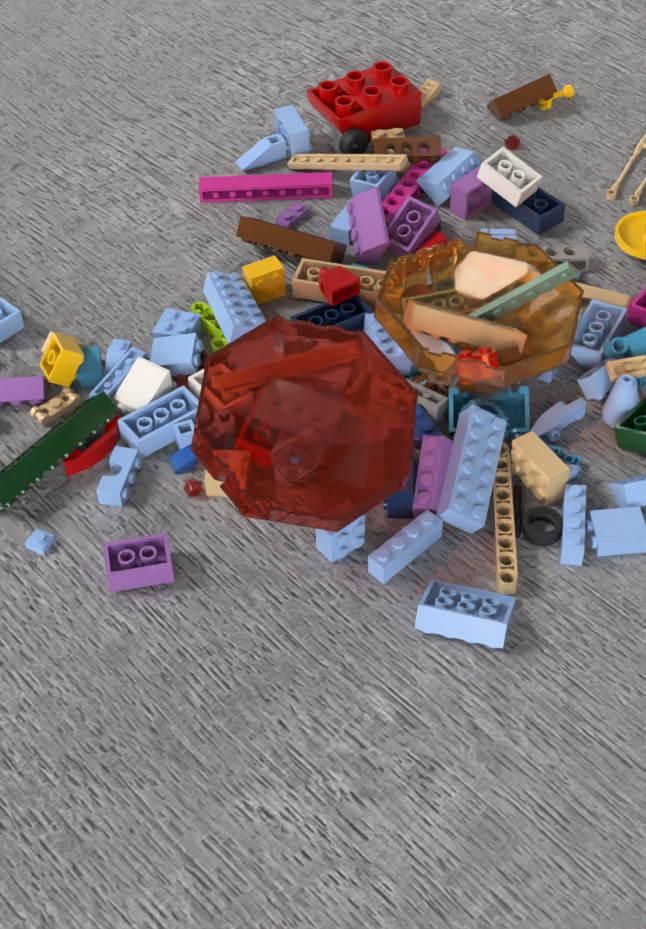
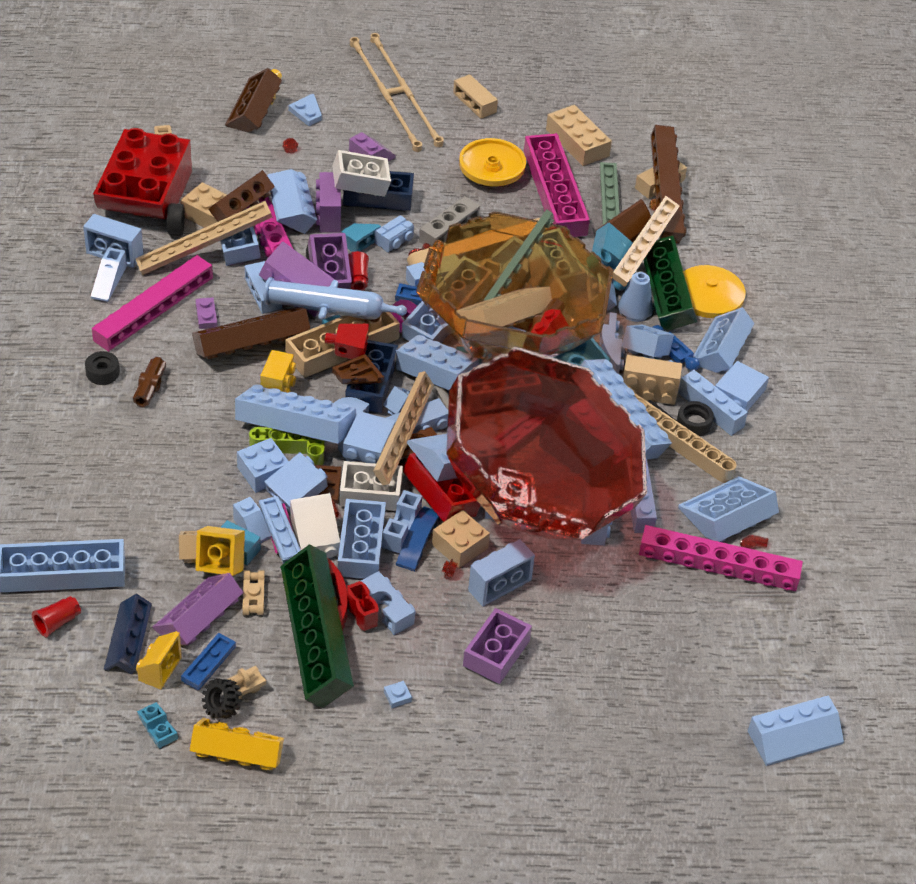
camera: 55 degrees left, 0 degrees up
none -> black tyre [85,351,120,385]
none -> reddish brown piece [133,356,166,408]
none -> light blue piece [263,277,407,320]
none -> light blue wing [288,94,322,126]
none -> reddish brown wing [332,354,384,384]
none -> dark azure slope [341,224,381,252]
none -> red brick [347,581,378,631]
none -> medium lavender slope [349,132,396,161]
none -> light blue brick [468,539,535,607]
none -> light blue brick [621,324,674,359]
none -> dark pink brick [639,525,803,592]
none -> blue plate [653,325,700,371]
none -> clear red arm [740,534,769,549]
none -> light blue slope [748,695,844,766]

